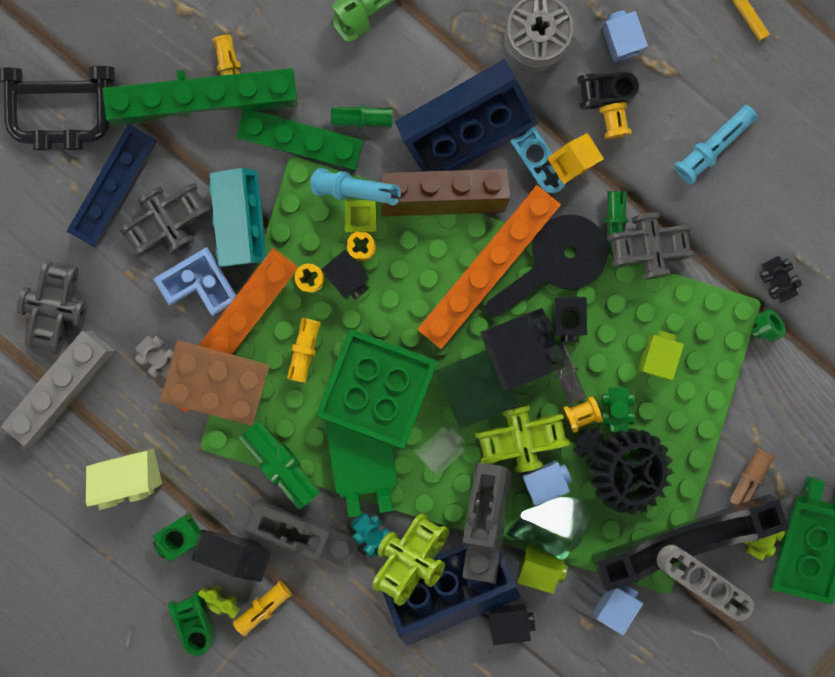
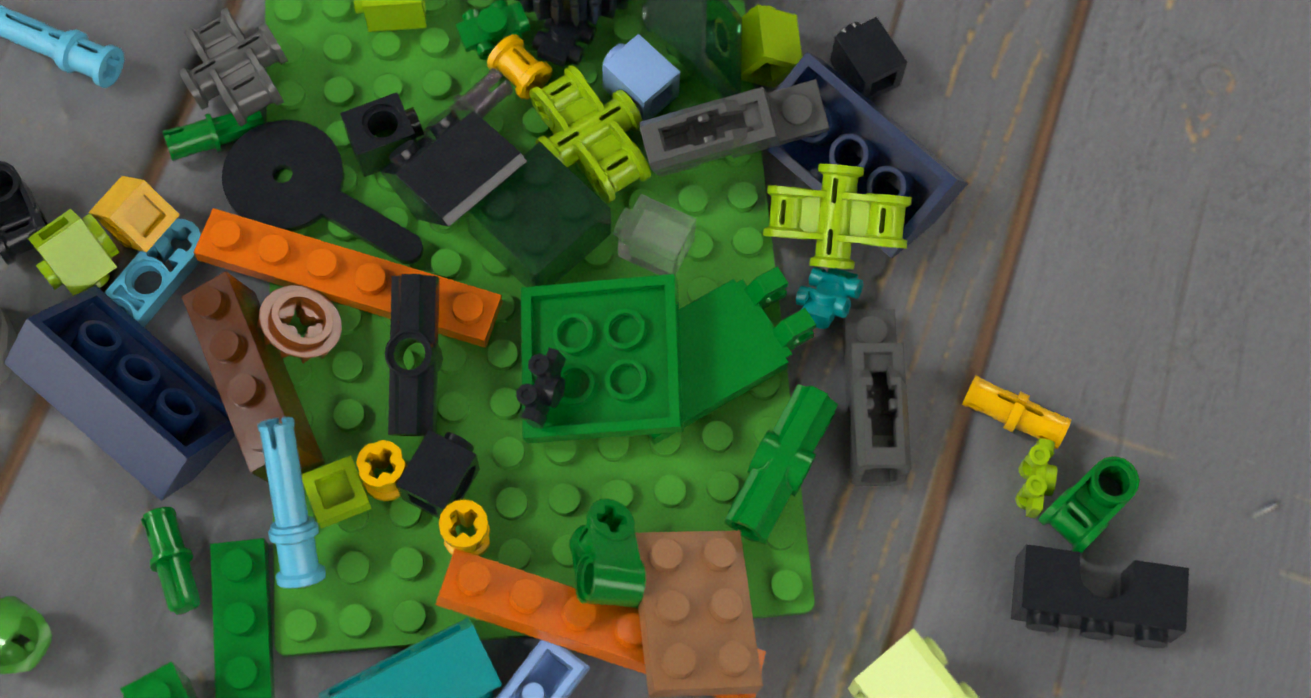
camera: 120 degrees left, 20 degrees down
green brick [152,512,201,562] -> none
black slope [192,529,271,582] -> none
yellow pin [286,318,321,383] -> none
yellow bush [599,102,632,140] -> none
none -> lime brick [28,209,120,296]
none -> gear [257,285,342,364]
none -> black piece [384,274,443,437]
none -> black piece [516,348,566,429]
none -> green piece [569,498,646,607]
none -> black arch [1011,544,1189,648]

